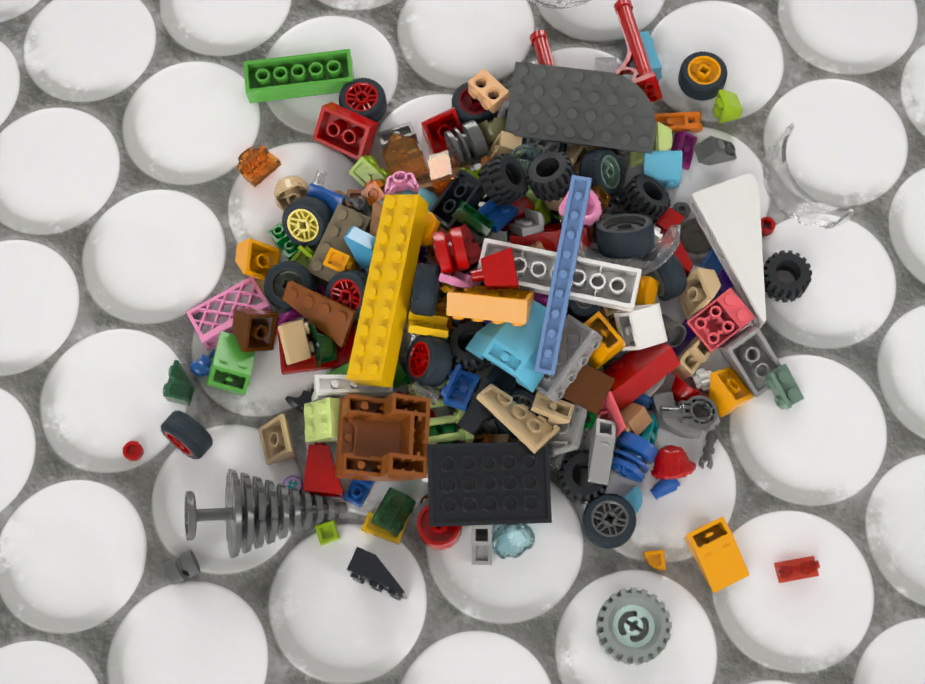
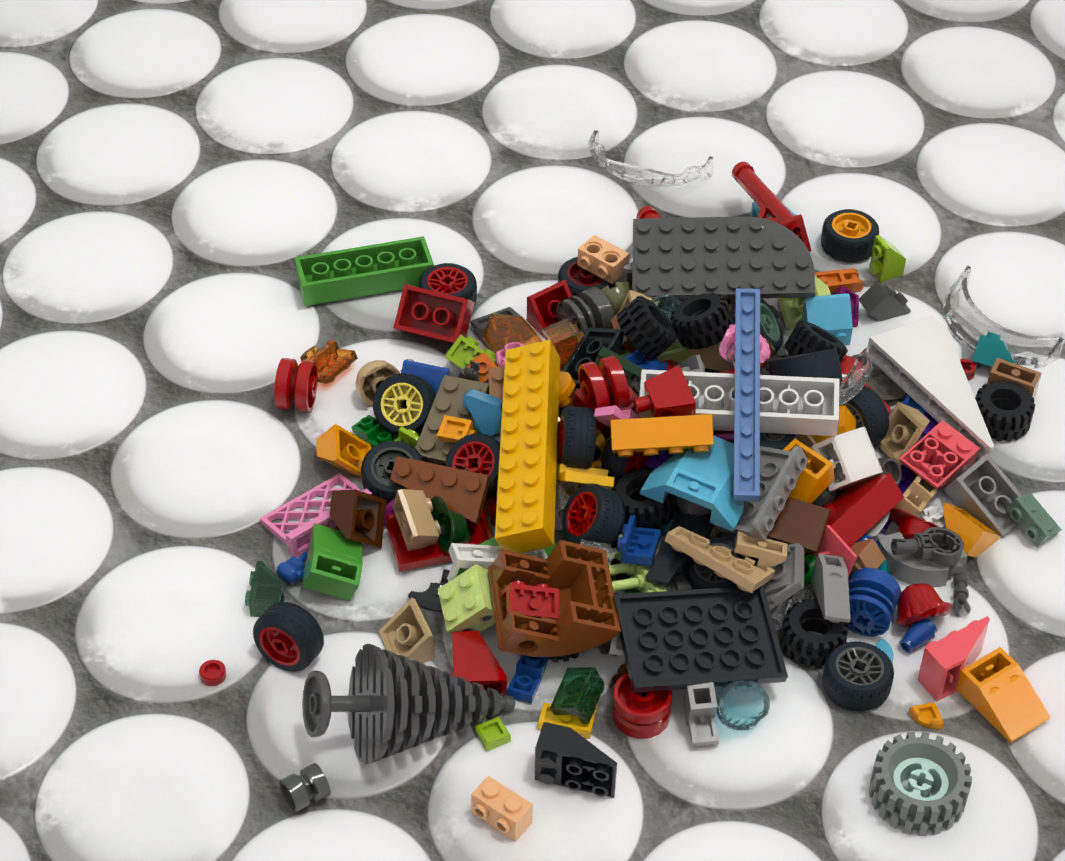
camera: 15 degrees left, 25 degrees down
none -> red wheel [274,358,318,412]
none -> light nougat brick [471,776,533,842]
none -> red bracket [502,581,560,620]
none -> coral slope [917,616,990,701]
none -> teal slope [972,331,1018,367]
none -> medium nougat brick [987,358,1042,398]

